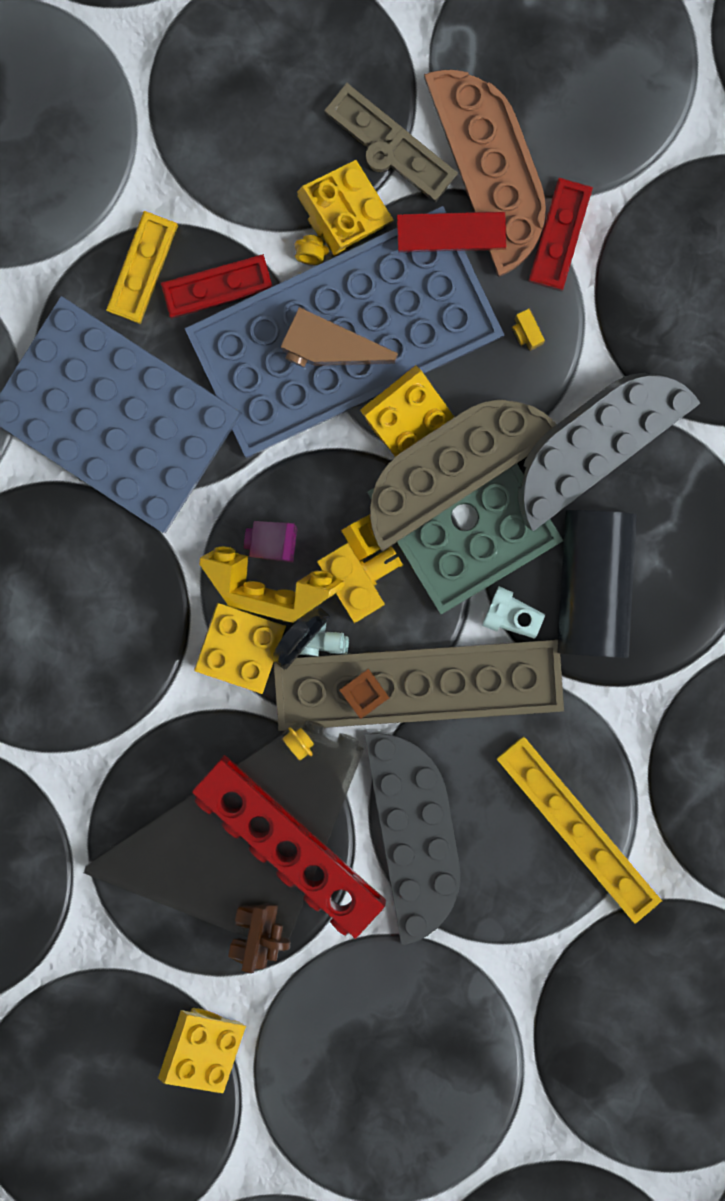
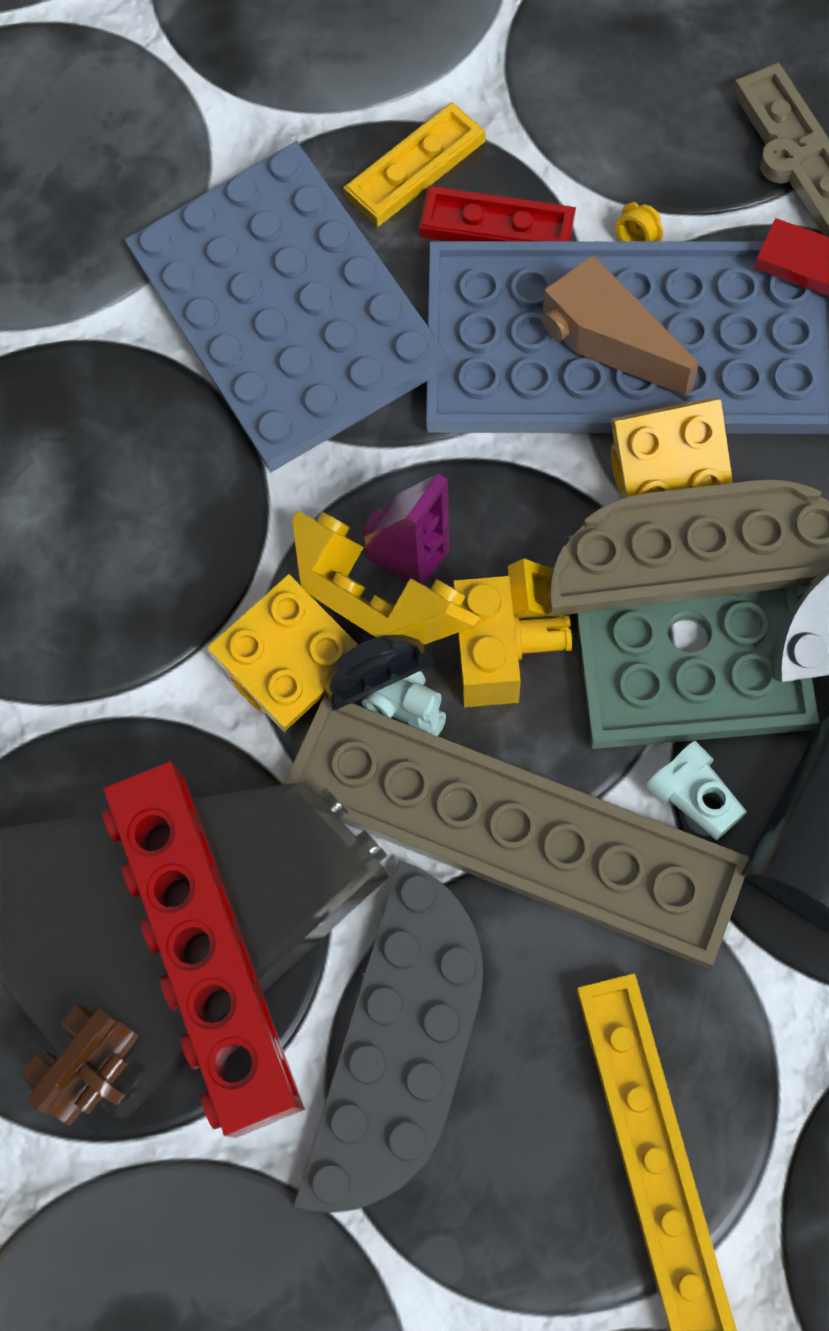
camera: 30 degrees right, 20 degrees down
yellow plate [282,727,314,761] -> none
yellow plate [297,160,394,257] -> none
dark orange plate [339,668,390,719] -> none

